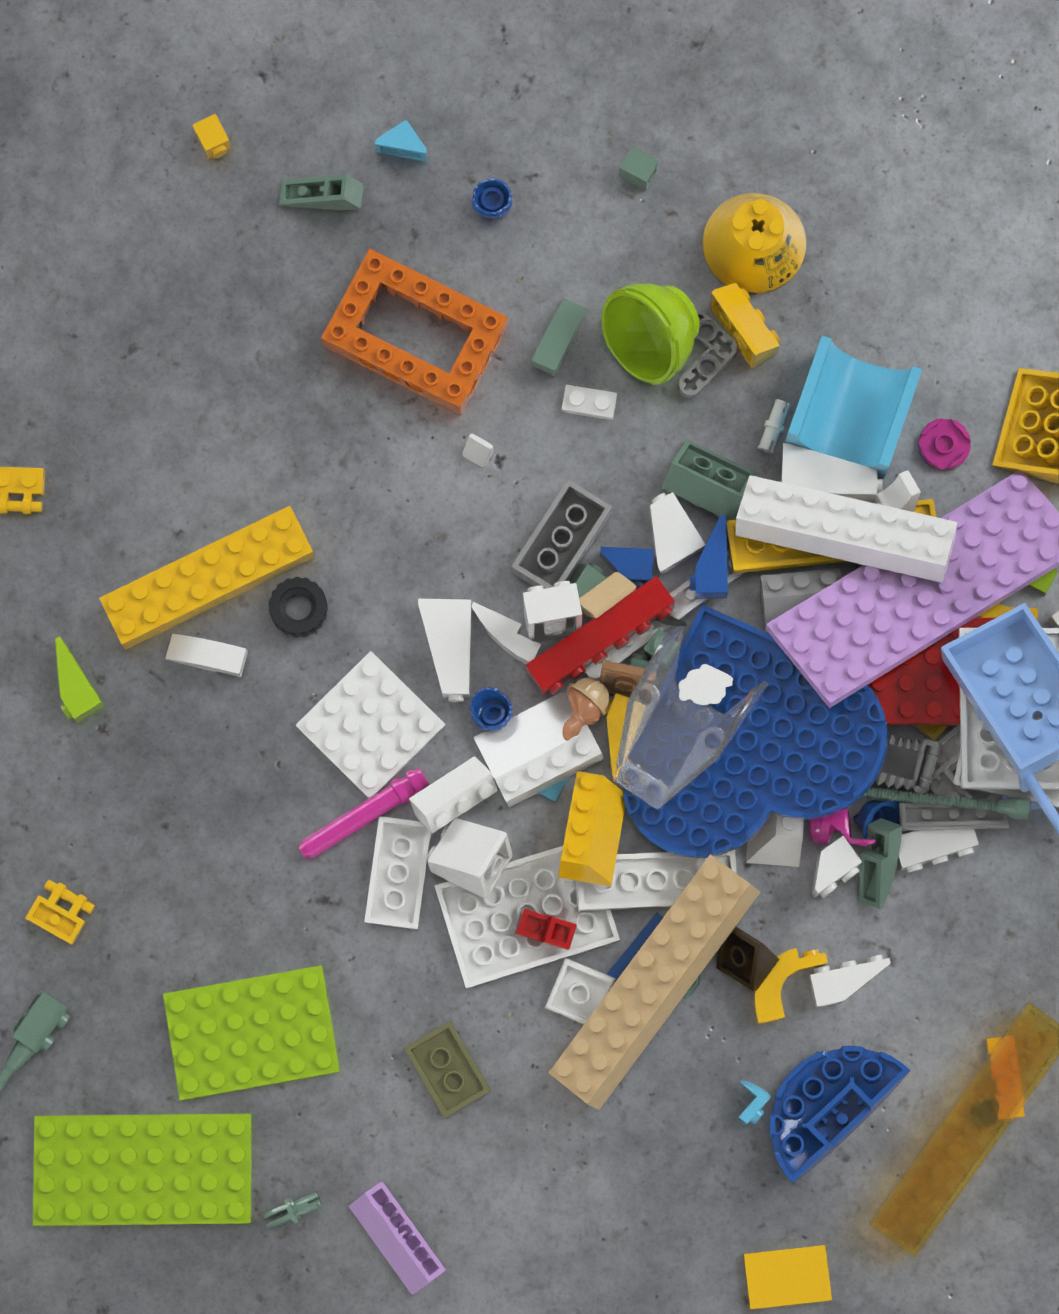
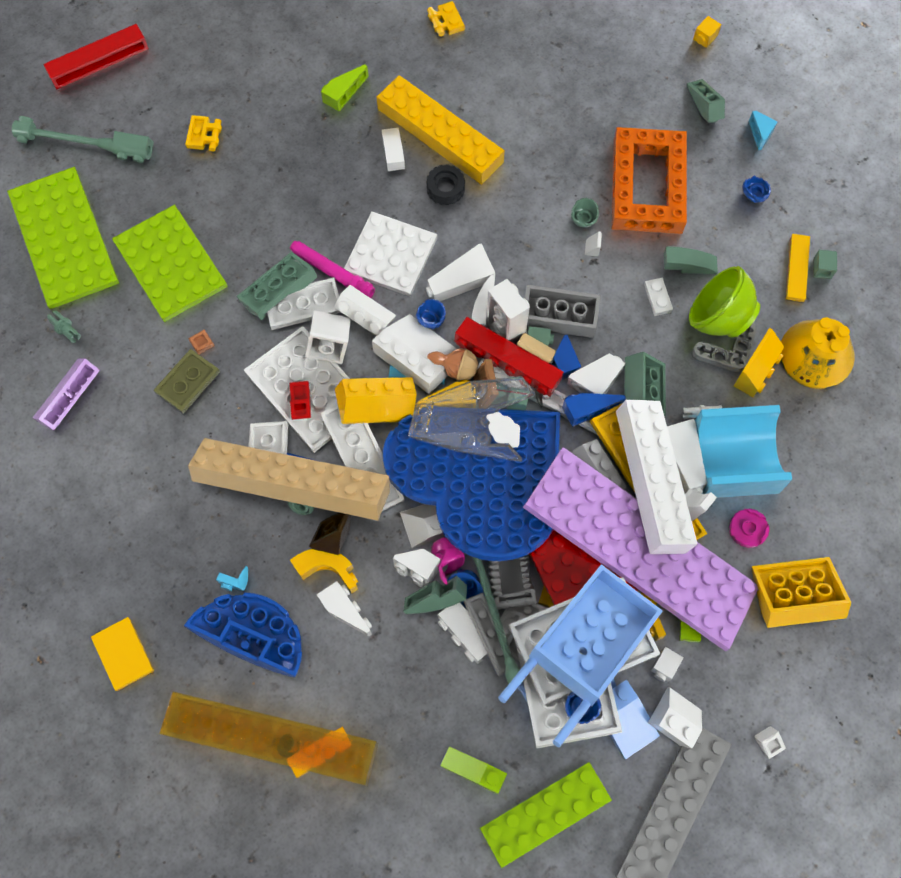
camera: 65 degrees right, 10 degrees down
none -> nougat tile [188,330,214,355]
none -> sand green piece [236,252,318,320]
none -> sand green hair [571,198,599,228]
none -> yellow tile [786,234,810,302]

